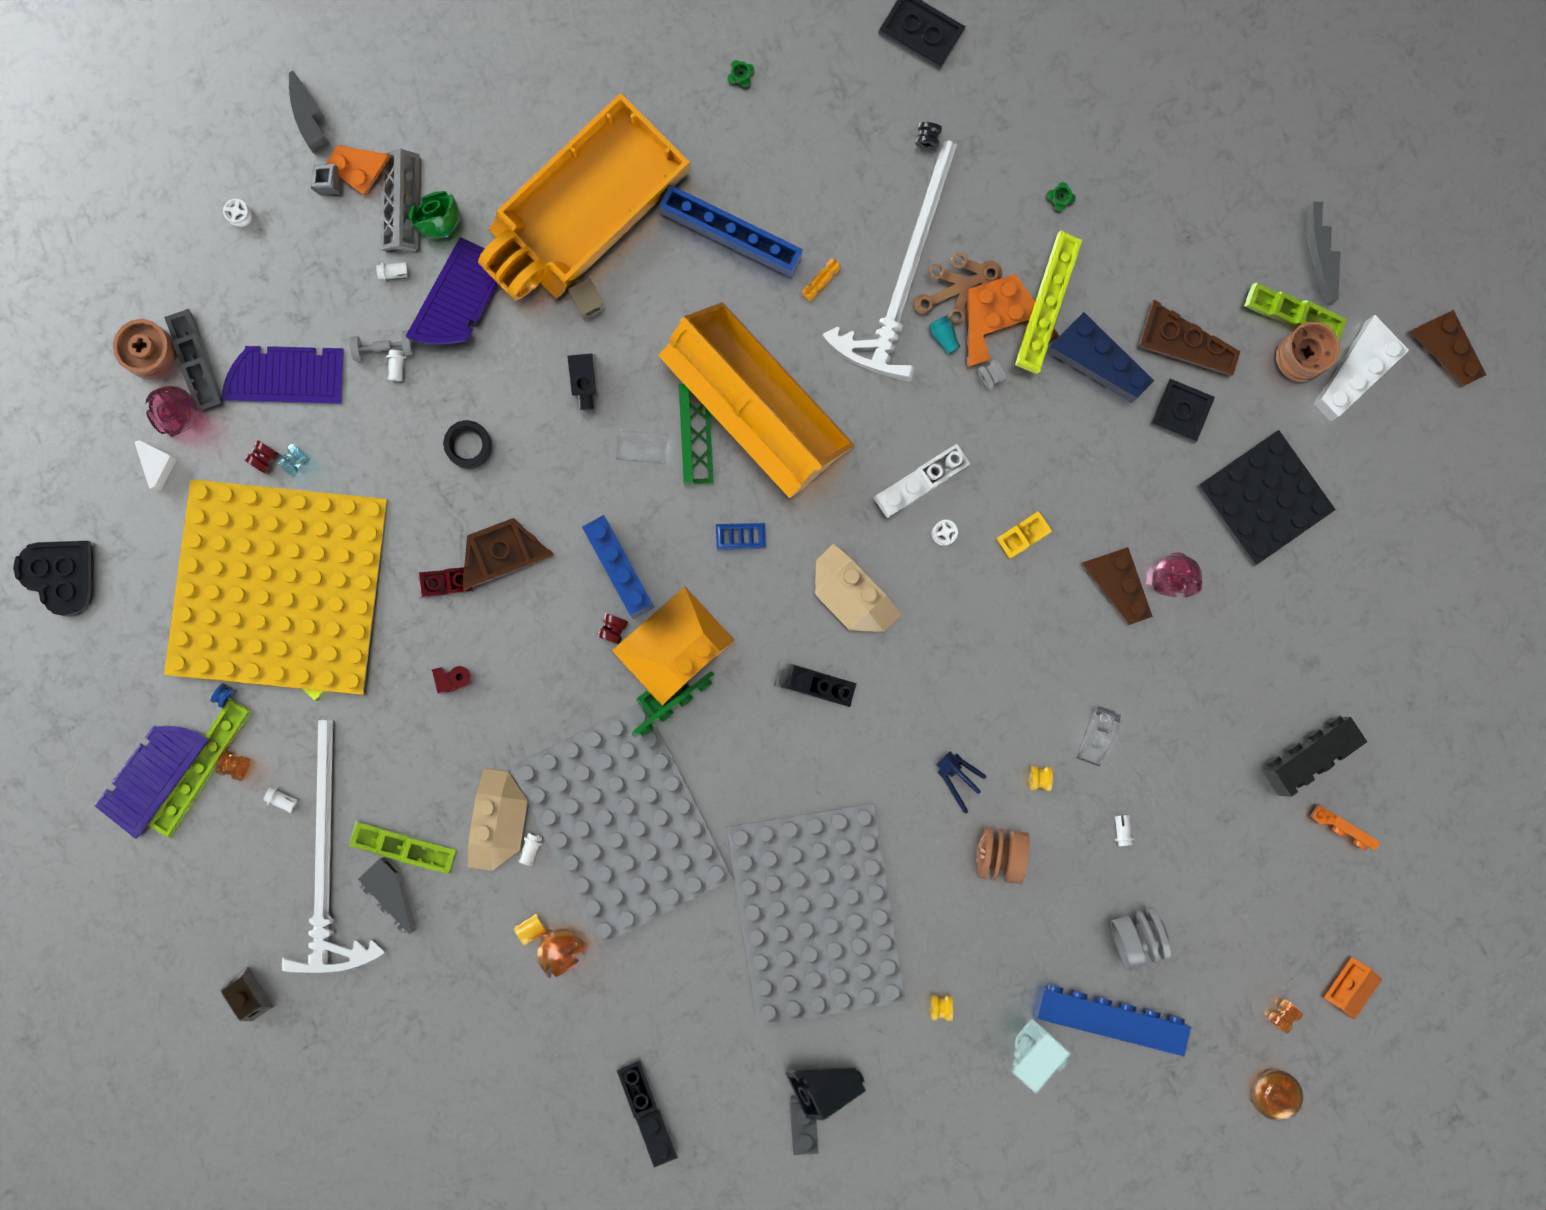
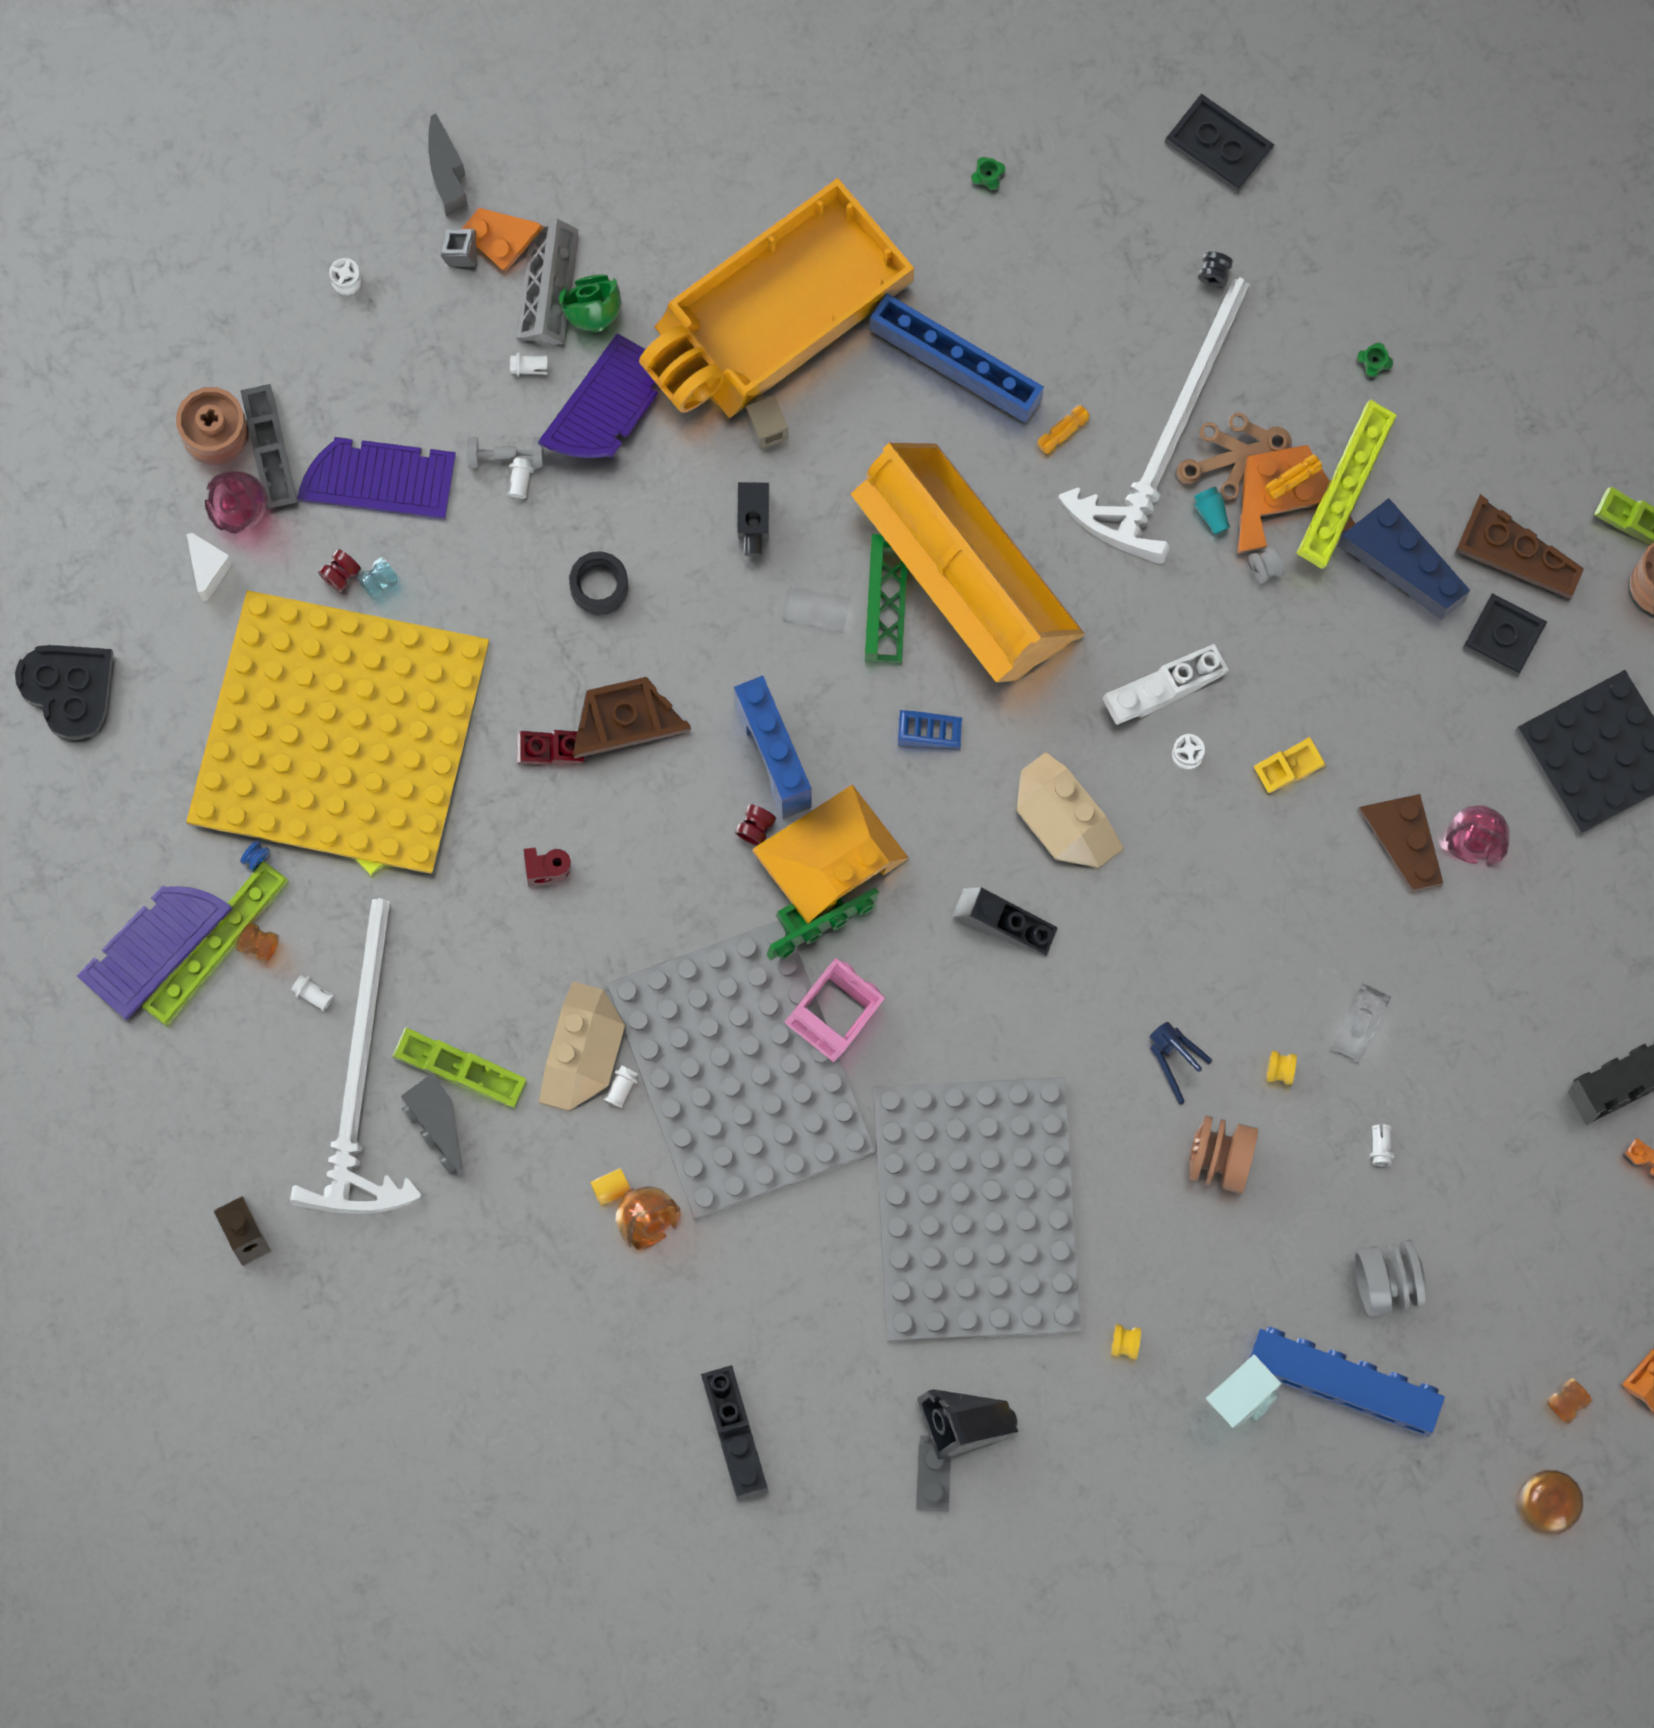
camera: 15 degrees right, 10 degrees down
none -> bright pink window [784,958,885,1062]
none -> light orange axle [1266,455,1323,499]

